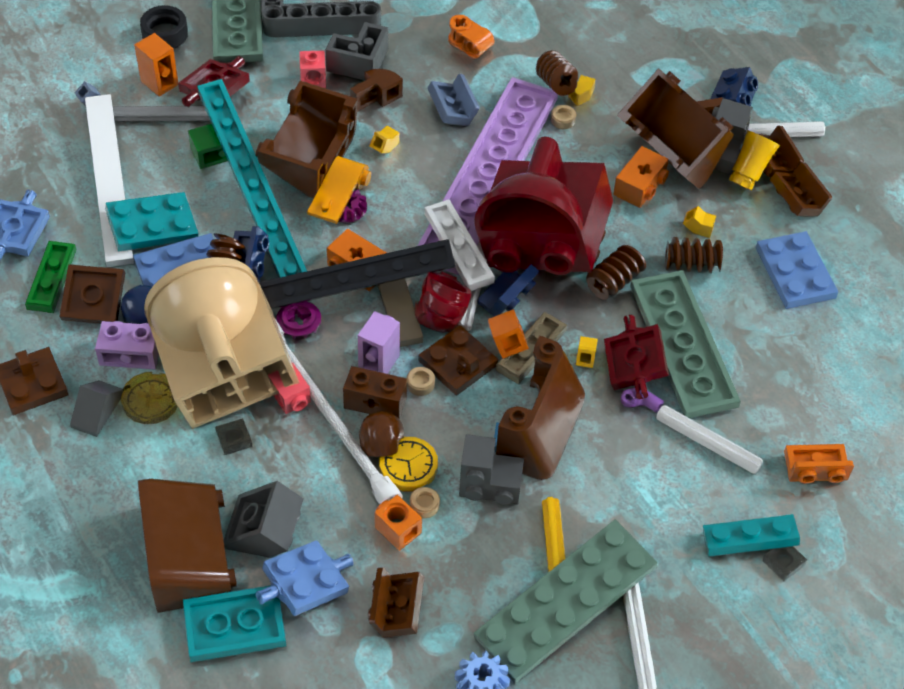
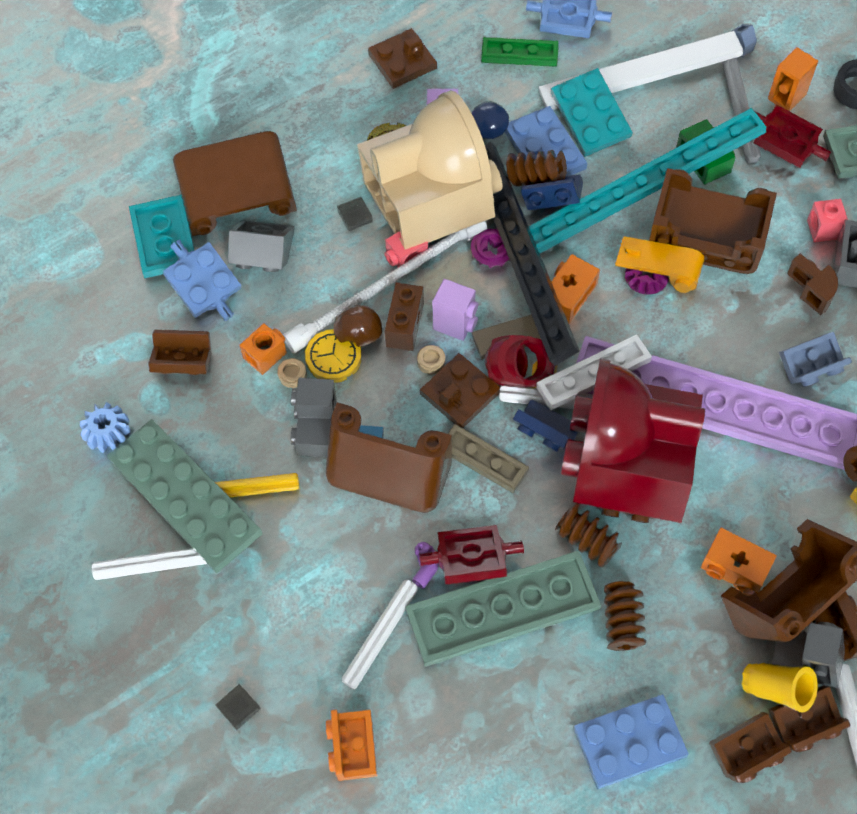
camera: 90 degrees right, 10 degrees up
reddish brown hinge [59,264,126,324] -> none
dark grey slope [70,380,125,437] -> none
yellow piece [369,126,399,153] -> none
orange brick [488,309,529,359] -> none
tan tile [551,105,576,129] -> none
yellow piece [576,336,598,368] -> none
yellow piece [683,206,716,238] -> none
teal plate [703,514,800,557] -> none

